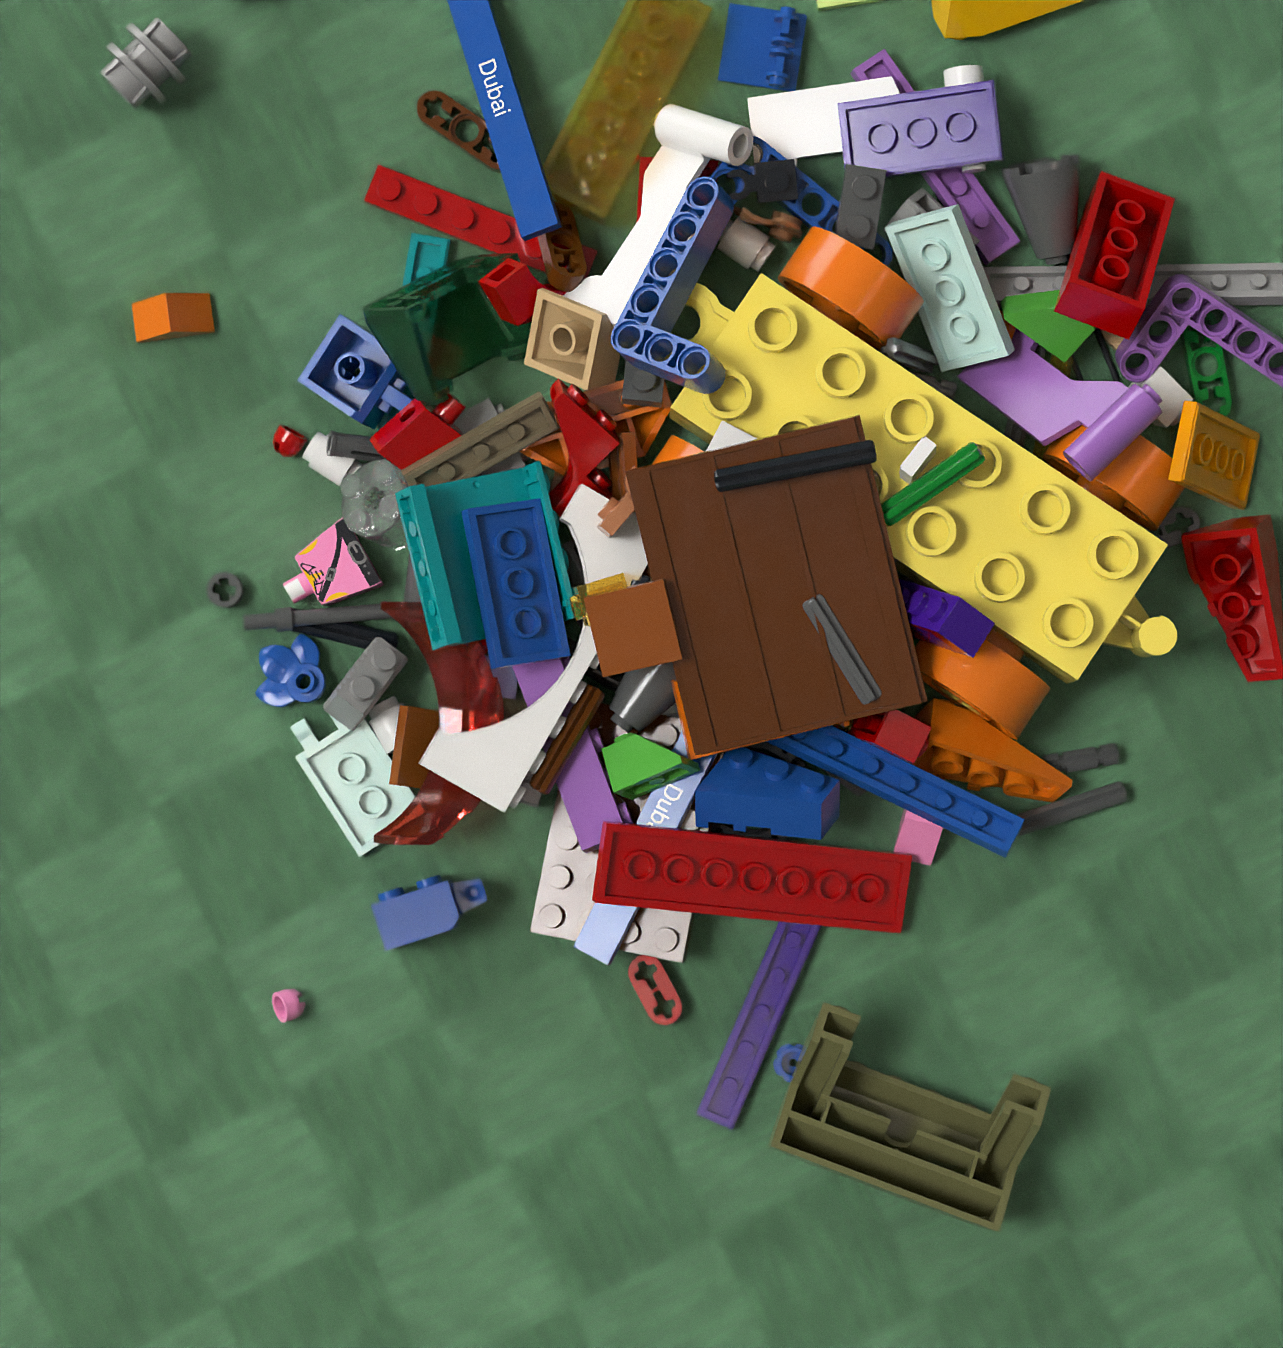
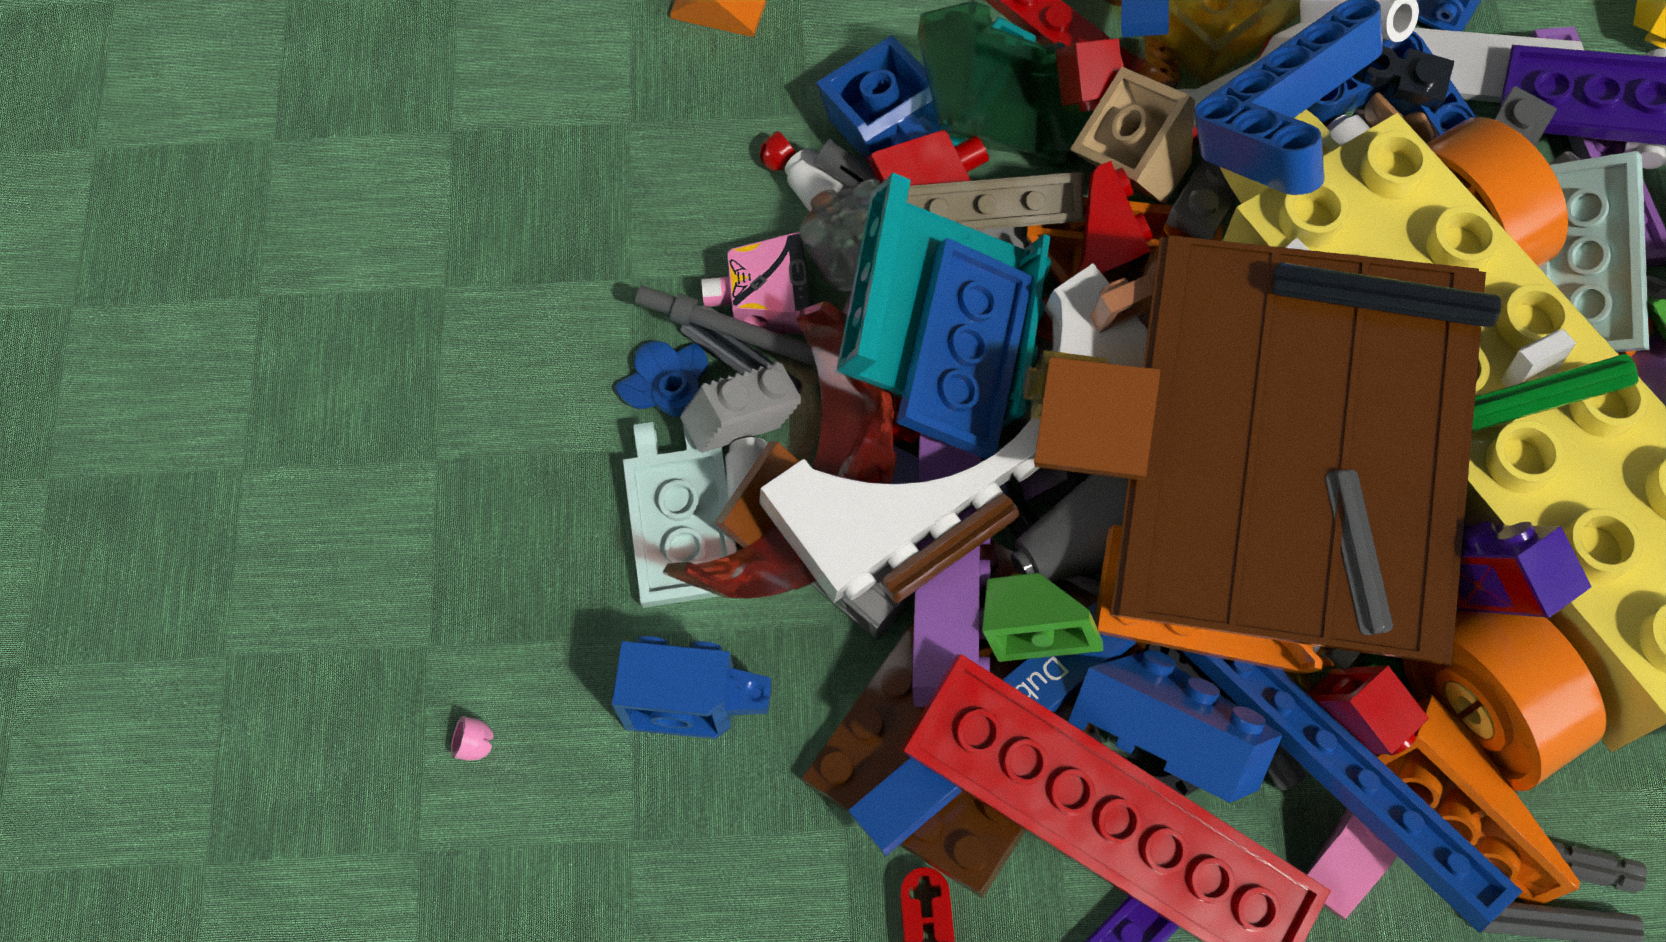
camera: 25 degrees right, 20 degrees down
dark grey bush [206,572,244,608] -> none

